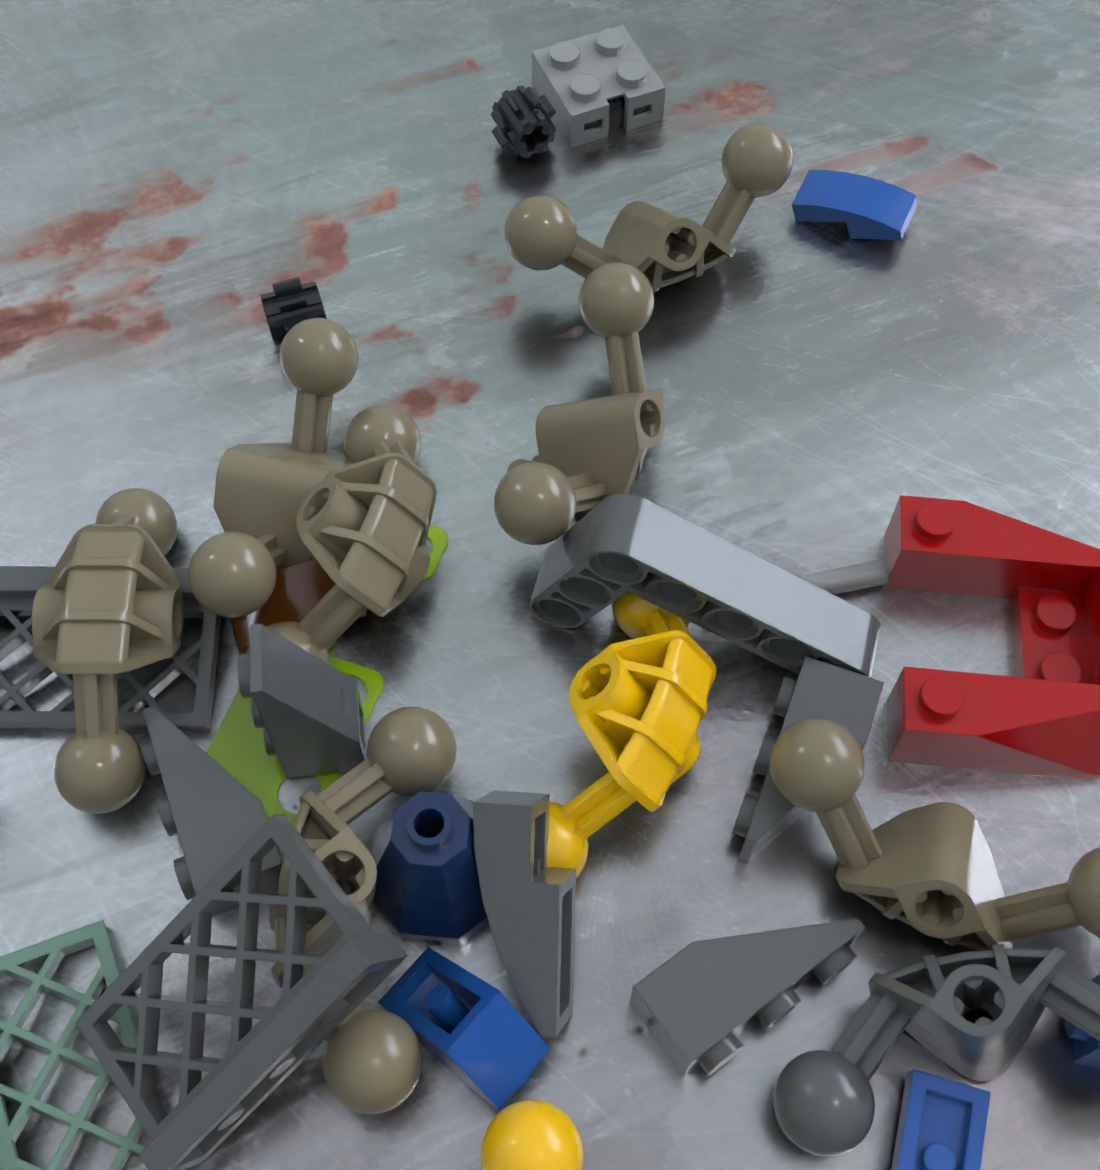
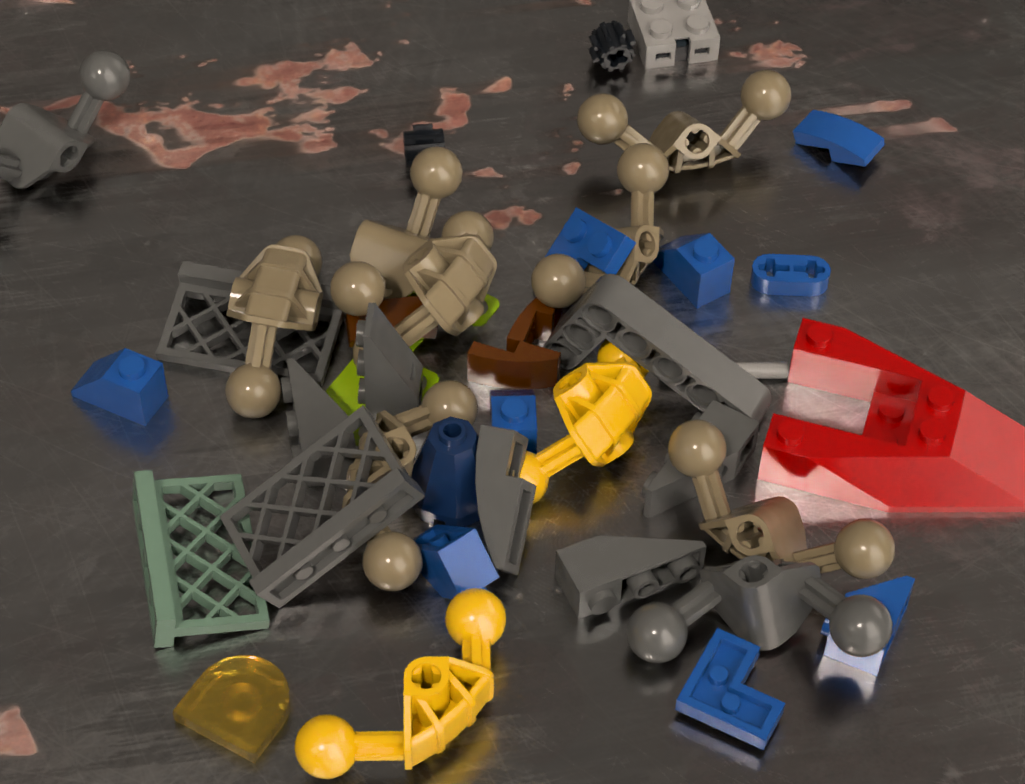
camera: 10 degrees right, 10 degrees down
none -> reddish brown slope [467,341,561,389]
none -> blue slope [490,389,537,454]
none -> reddish brown slope [507,297,564,353]
none -> blue plate [545,207,636,275]
none -> blue slope [653,233,735,309]
none -> blue beam [750,254,831,297]

